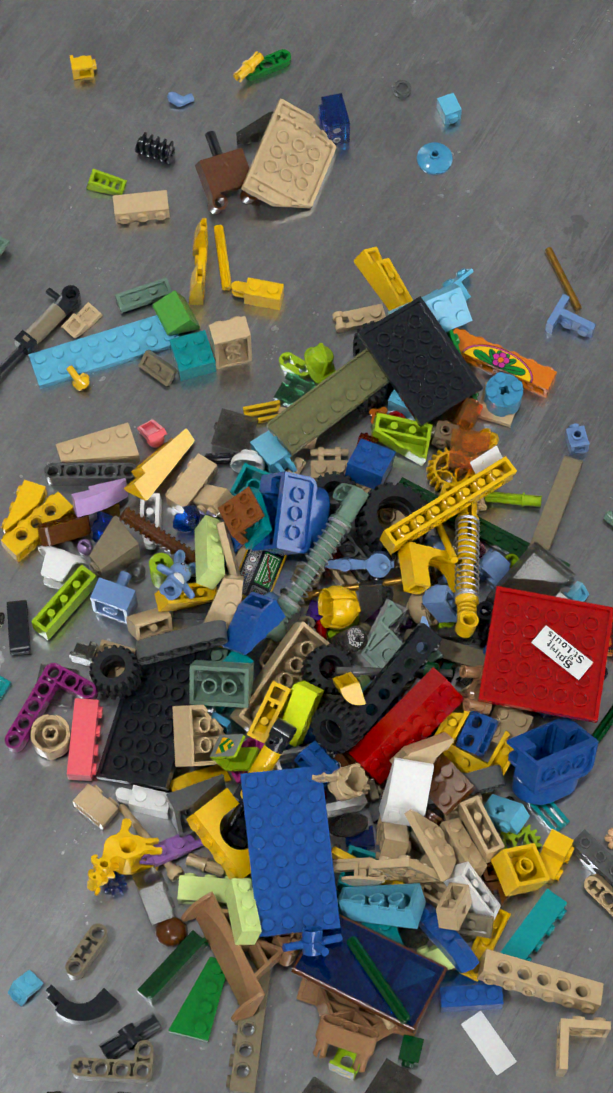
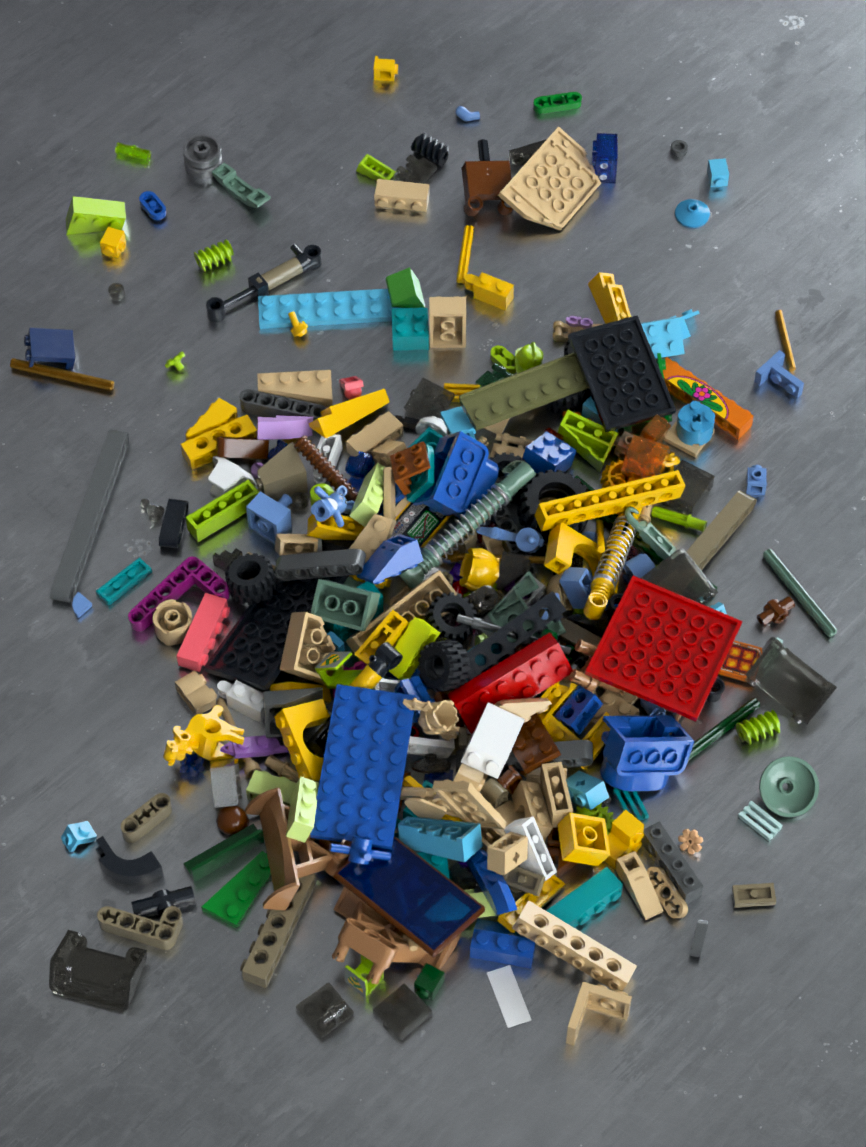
camera: 15 degrees right, 10 degrees down
tan slope [61,302,103,339] -> none
sand green plate [115,277,172,313] -> none
dark tan plate [138,350,178,386] -> none
yellow wedge [189,218,208,305] -> none
yellow pin [233,51,264,82] -> none
yellow brick [332,672,366,705] -> none
dark green axle [346,936,411,1024] -> none
tan wing [404,809,456,882] -> none
white sticker [470,446,503,474] -> none
white sticker [531,625,593,680] -> none
none -> clear smoke plate [396,155,437,184]
none -> lavender piece [566,316,593,329]
none -> tan slope [616,851,663,920]
none -> sand green plate [624,507,680,564]
none -> clear smoke panel [660,460,715,516]

